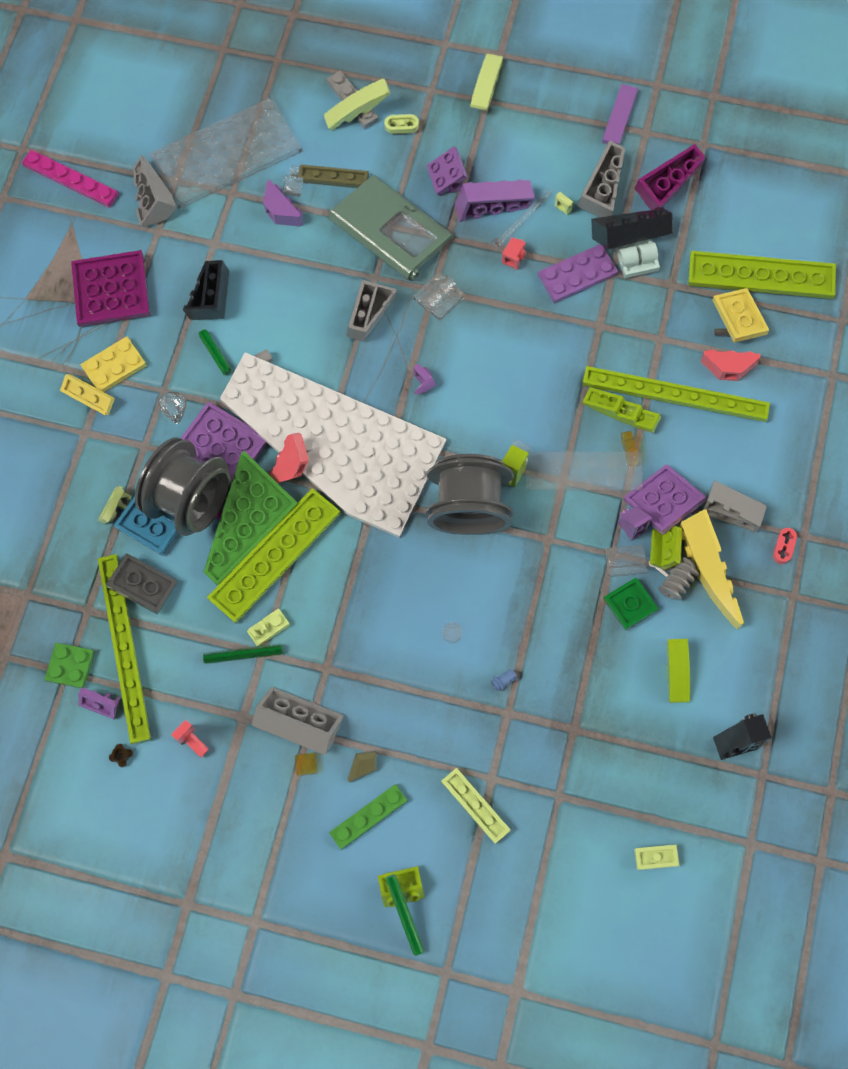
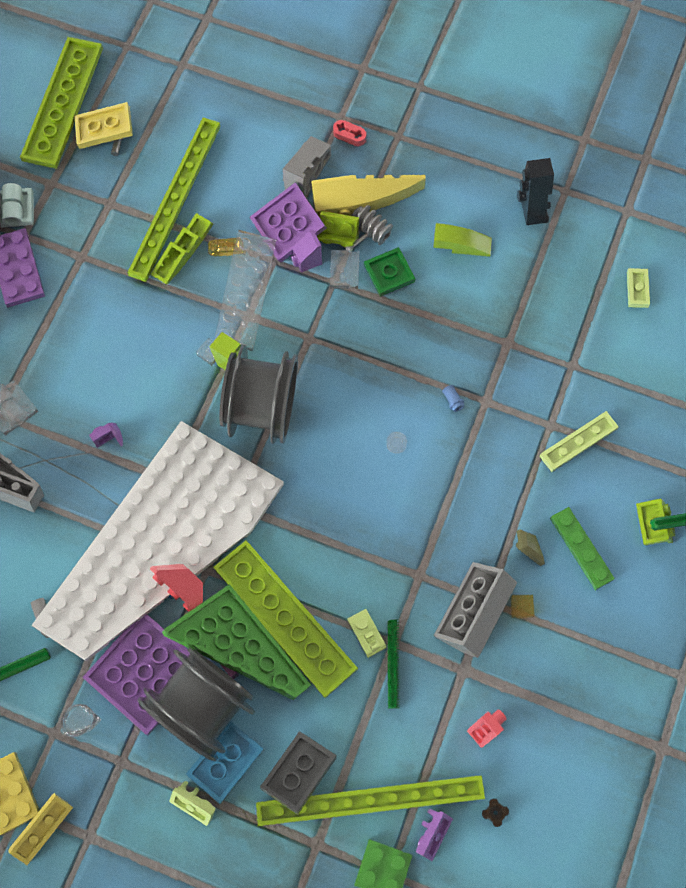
camera: 85 degrees left, 0 degrees up
coral slope [701,350,760,381] -> none

